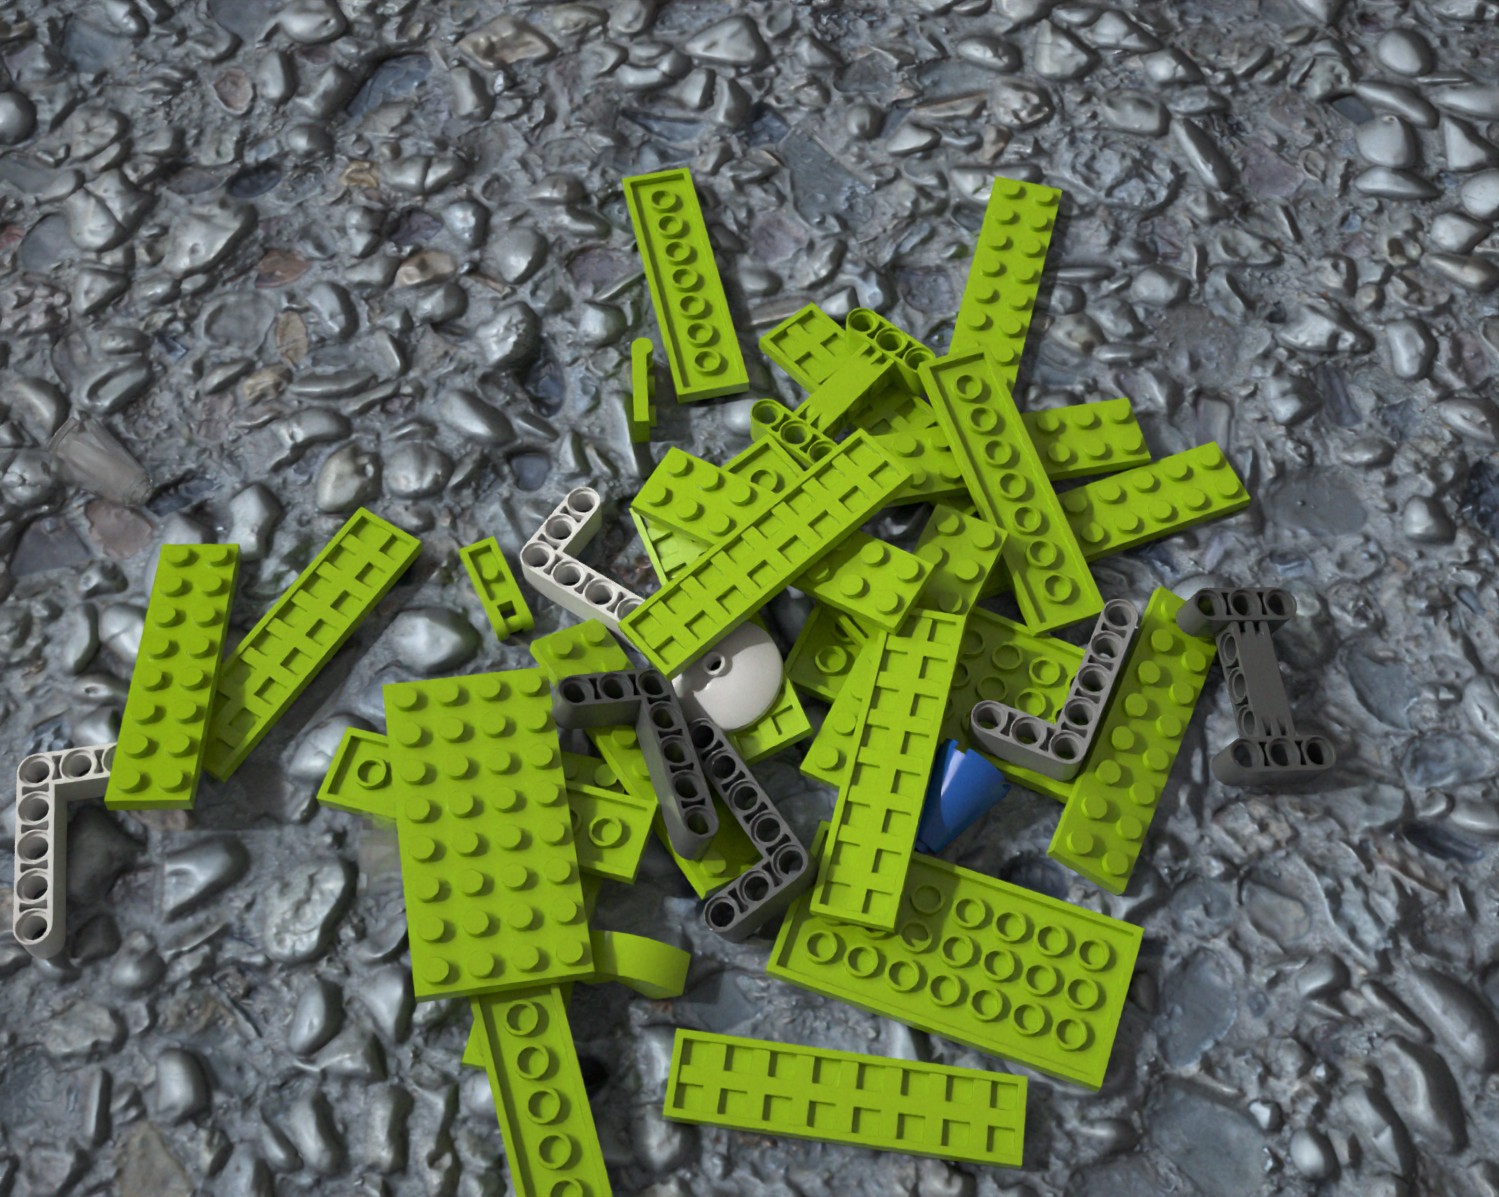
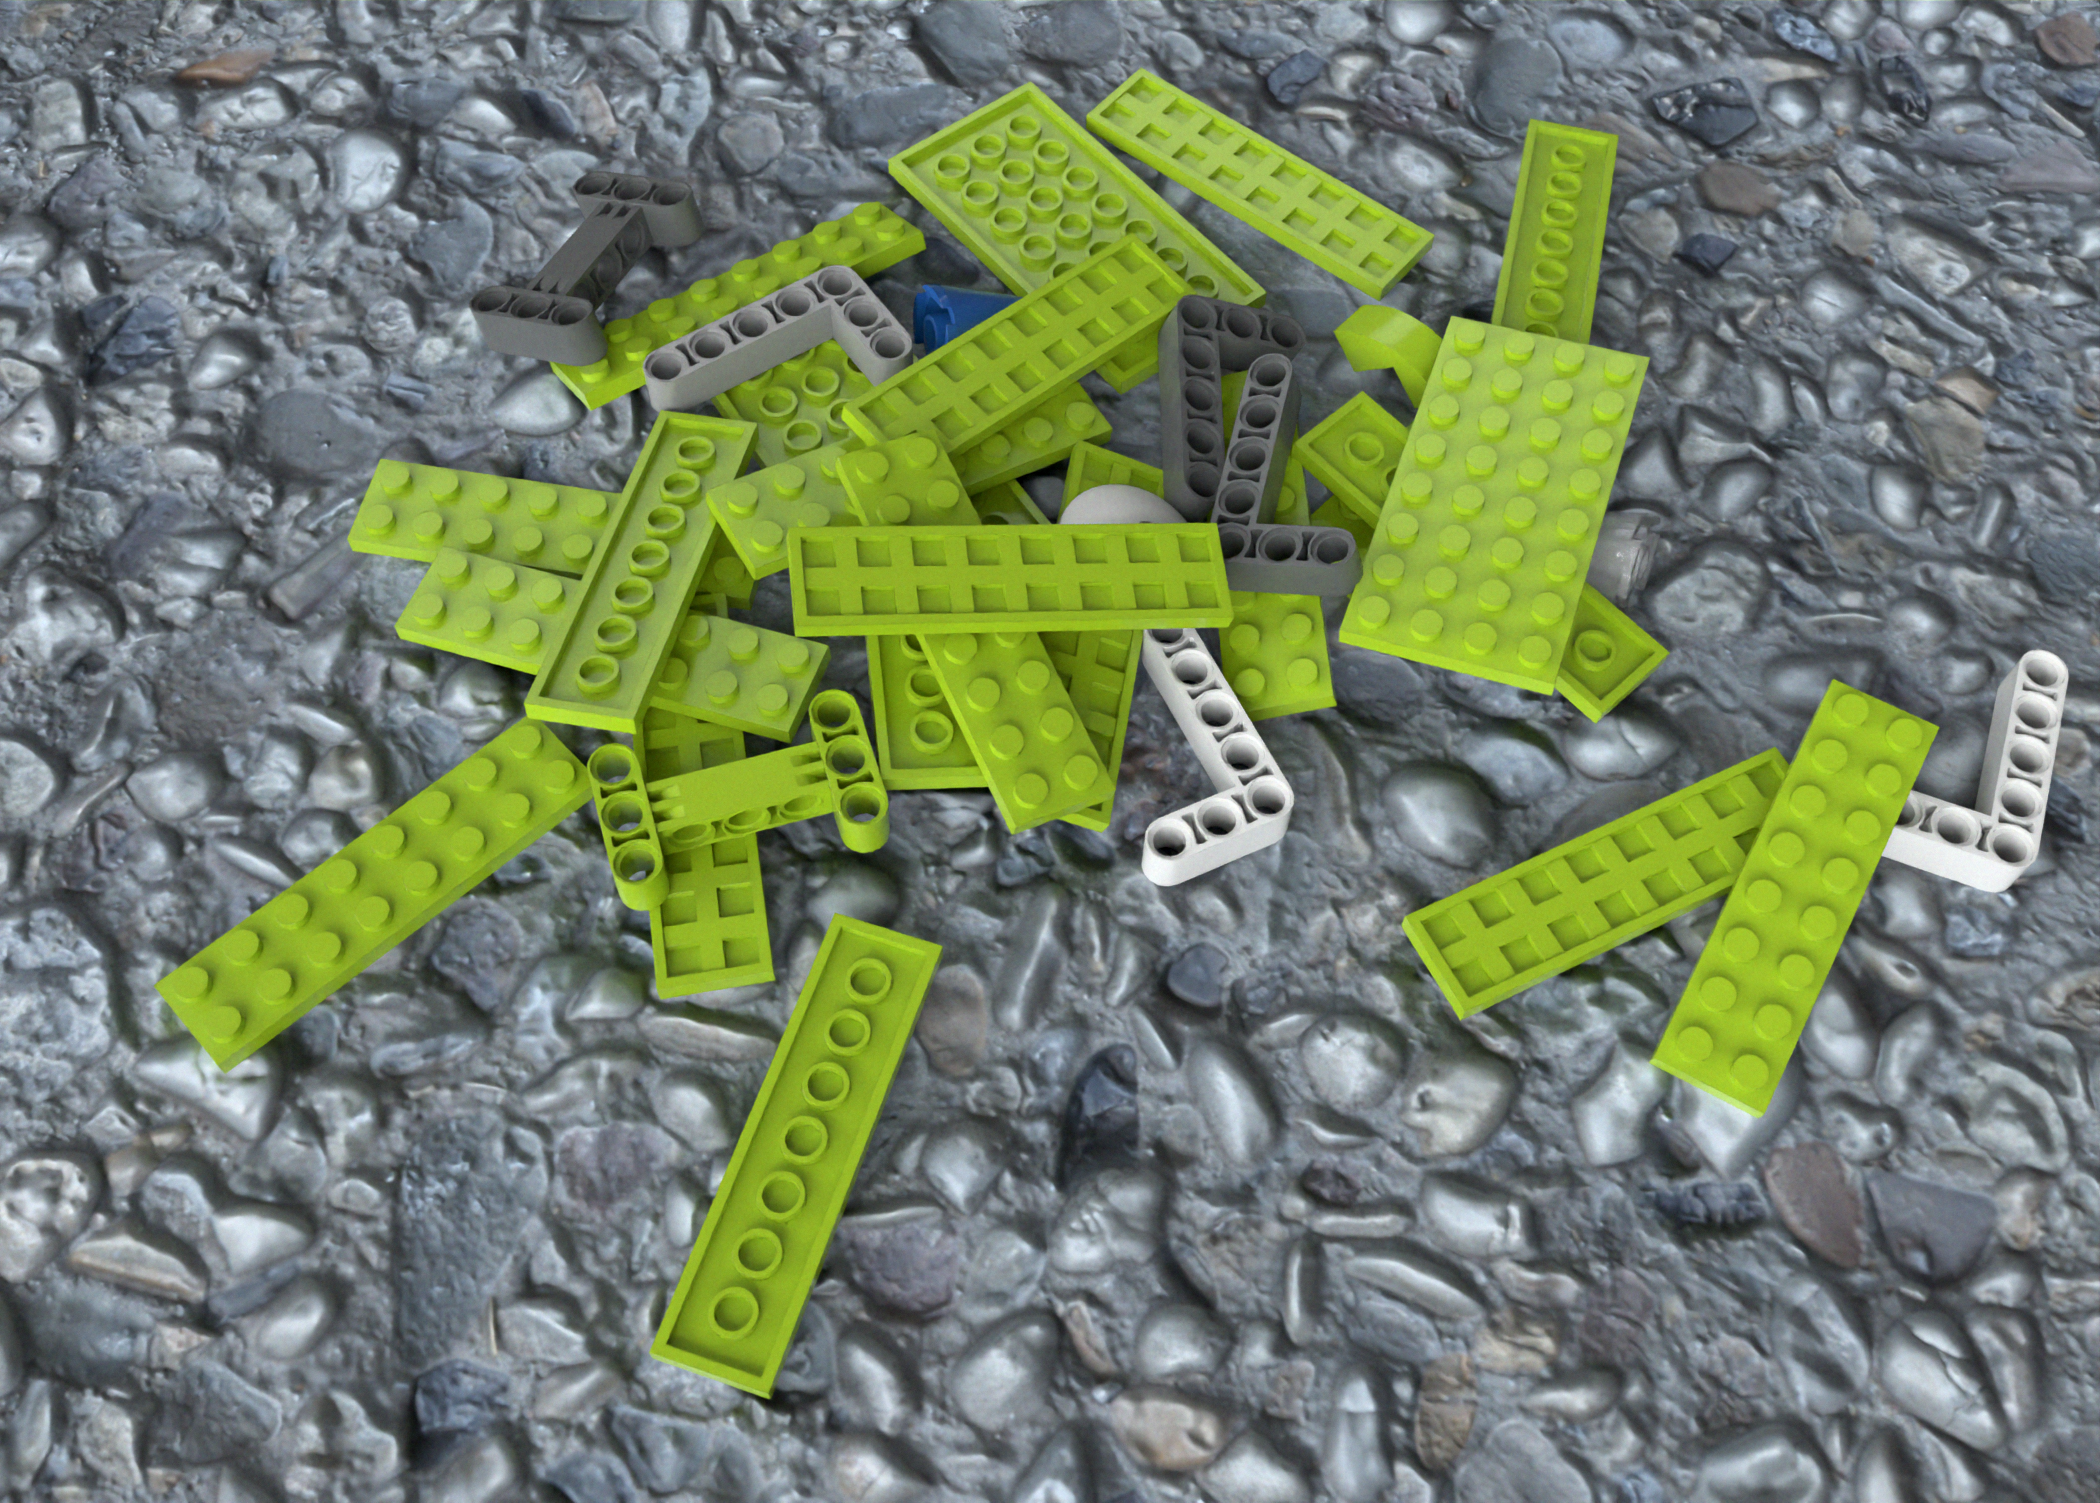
camera: 150 degrees left, 0 degrees up
clear cone [41,412,154,508] -> none
lime plate [458,536,535,642] -> none
lime plate [631,337,657,442] -> none

